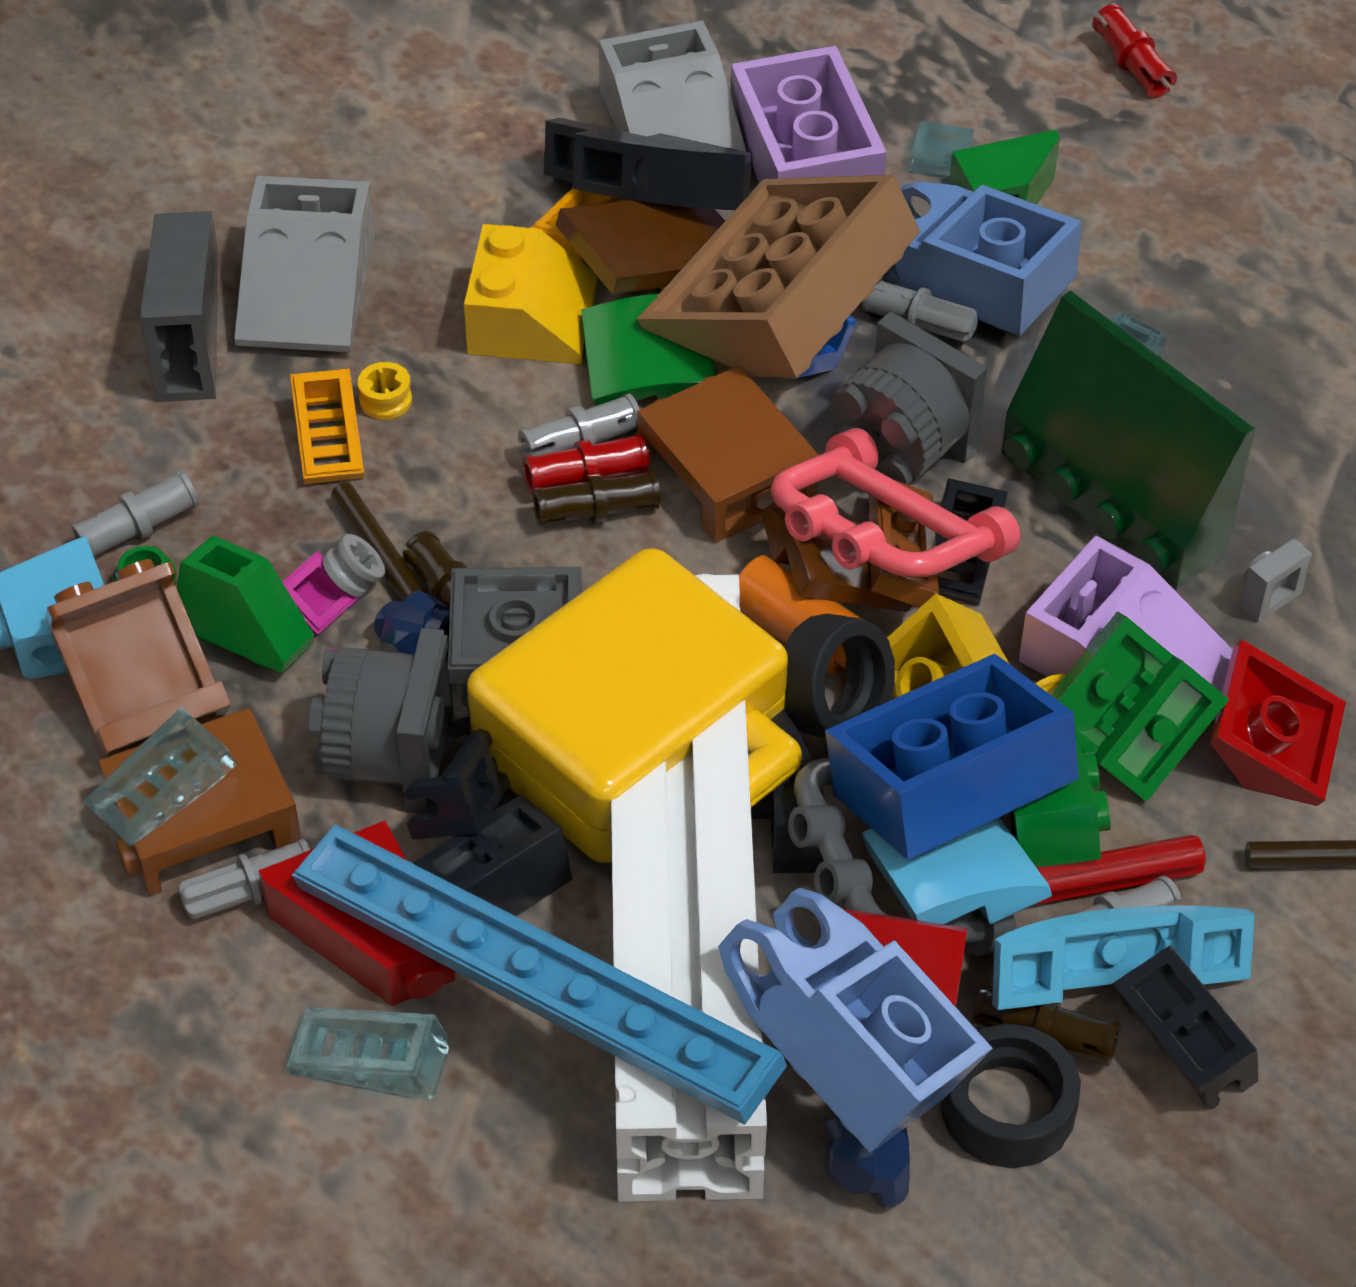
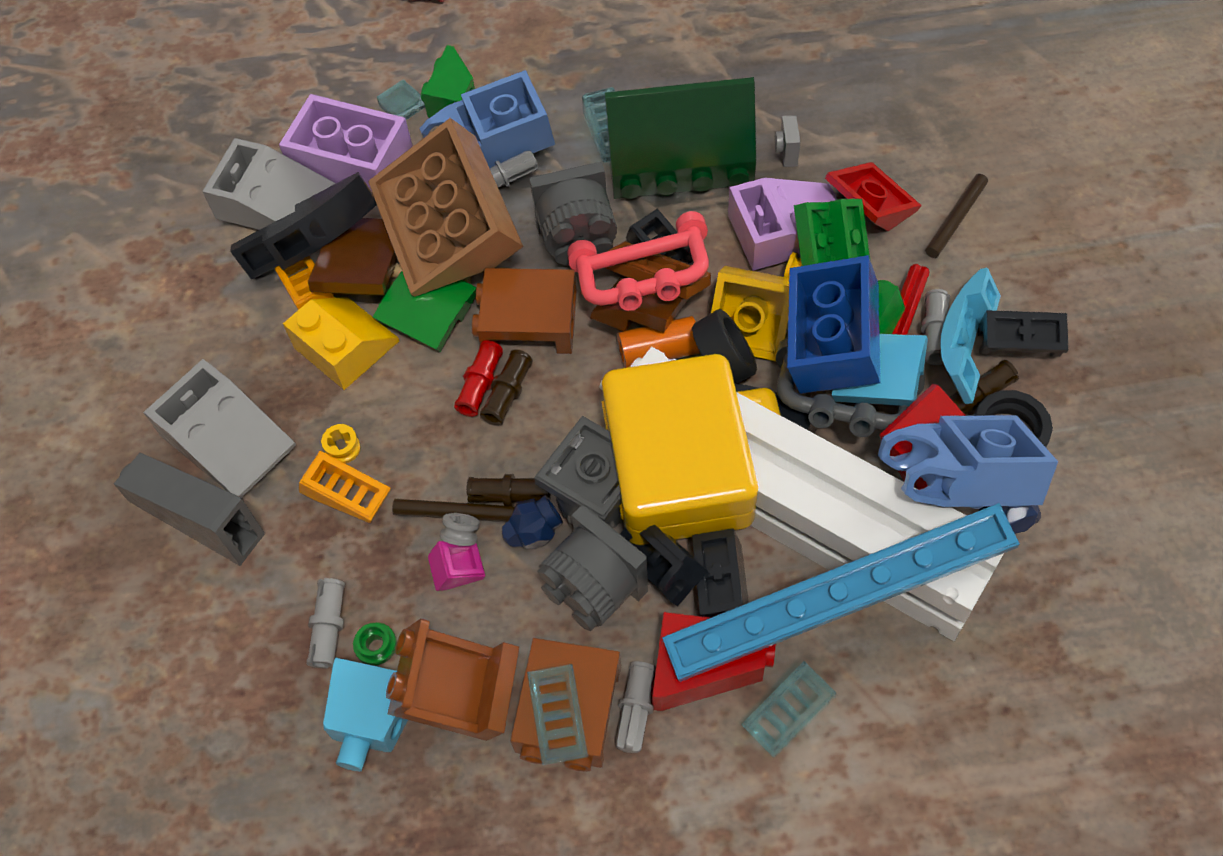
camera: 50 degrees left, 10 degrees up
green slope [176,535,314,673] -> none
light grey pin [518,394,640,457] -> none

